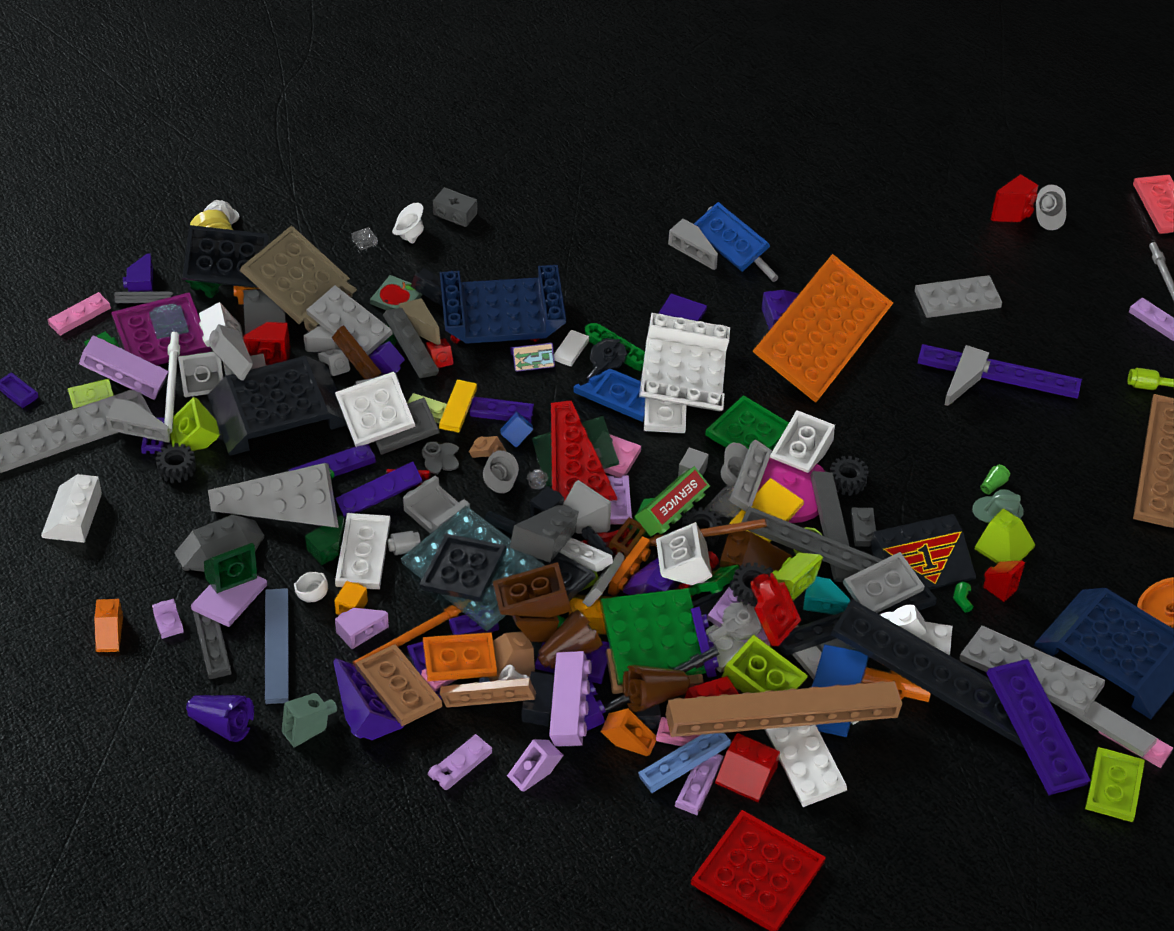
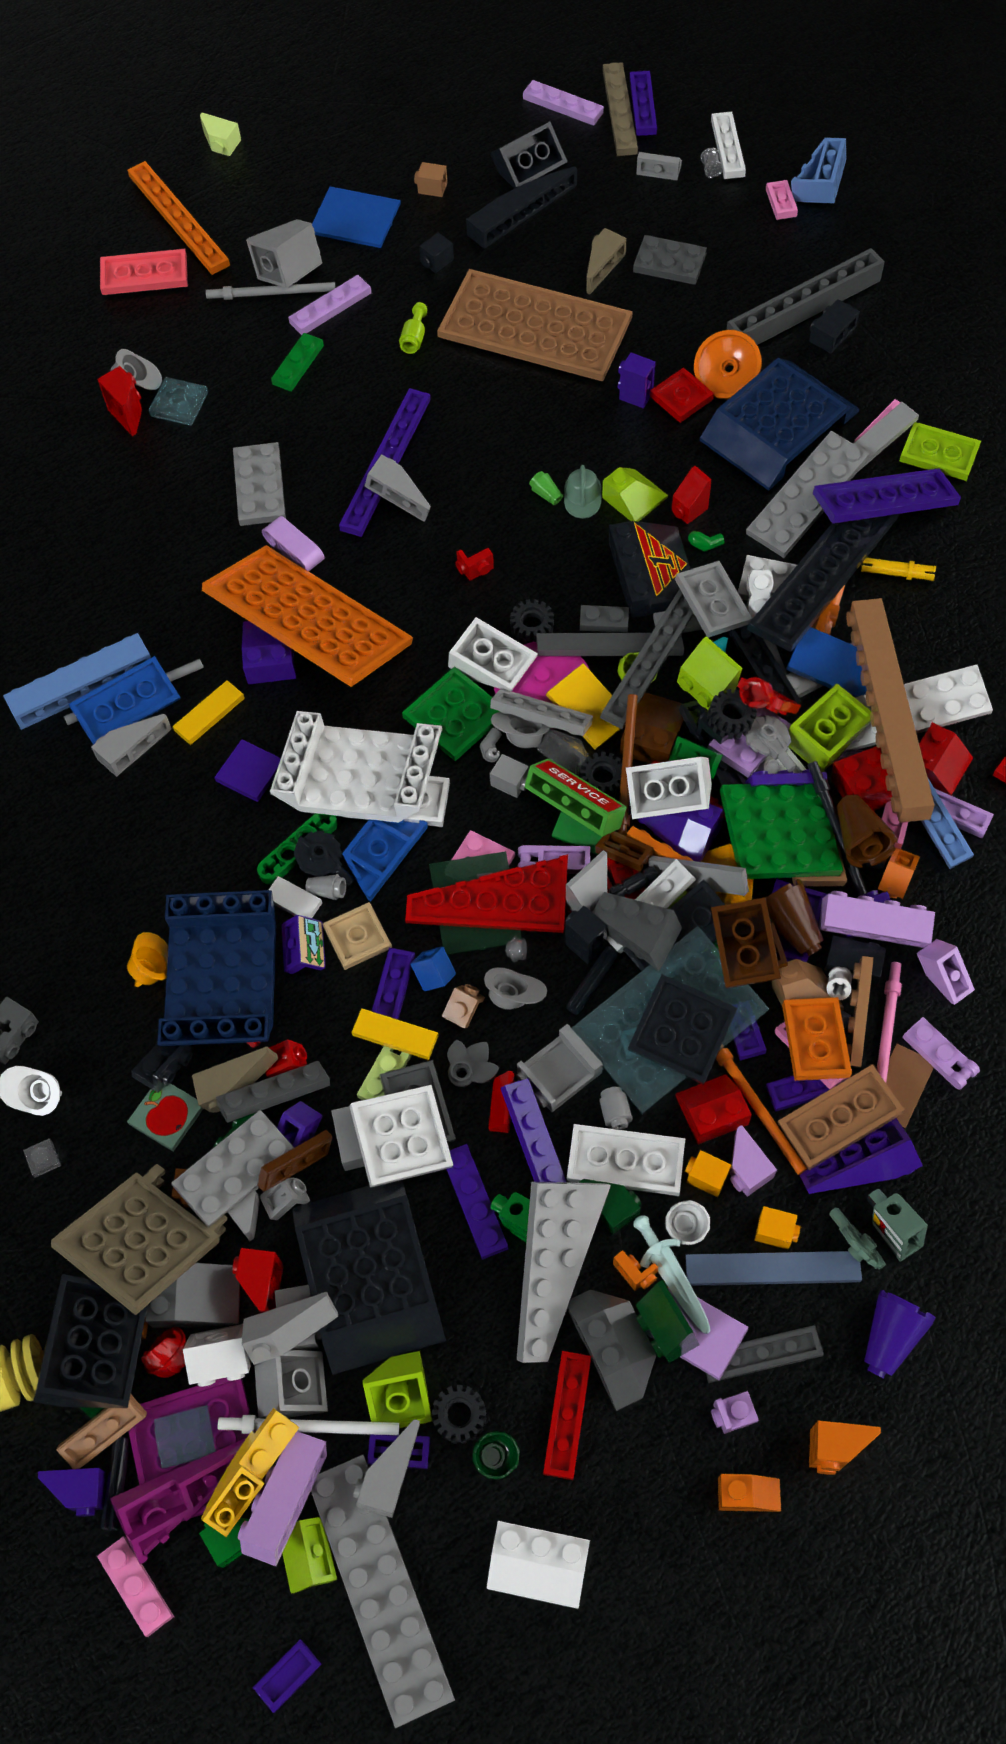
camera: 80 degrees left, 15 degrees up
none -> medium blue brick [3,633,151,730]
none -> medium nougat tile [56,1395,147,1469]
none -> magenta wedge [110,1438,246,1564]
none -> light orange piece [127,932,168,987]
none -> red piece [141,1326,186,1378]
none -> clear light blue plate [149,377,208,426]
none -> yellow tile [173,680,245,745]
none -> yellow slope [201,1408,299,1537]
none -> lavender beam [262,516,324,572]
none -> green plate [271,333,324,392]
none -> light grey cone [306,874,346,900]
none -> tan tile [322,902,392,970]
none -> red bracket [455,548,494,581]
none -> dark green hair [472,1431,520,1479]
none -> light grey arm [480,728,502,762]
none -> red plate [543,1351,591,1480]
none -> orange bracket [613,1250,658,1291]
none -> dark purple brick [618,353,655,409]
none -> light aqua sword [633,1215,710,1334]
none -> red plate [650,367,714,423]
none -> red slope [675,1074,752,1144]
none -> light orange brick [754,1206,801,1250]
none -> orange slope [809,1421,881,1475]
none -> sand green piece [829,1208,886,1269]
none -> yellow pin [861,558,936,581]
none -> bright pink bar [877,962,902,1083]
none -> medium nougat sticker [886,1044,934,1128]

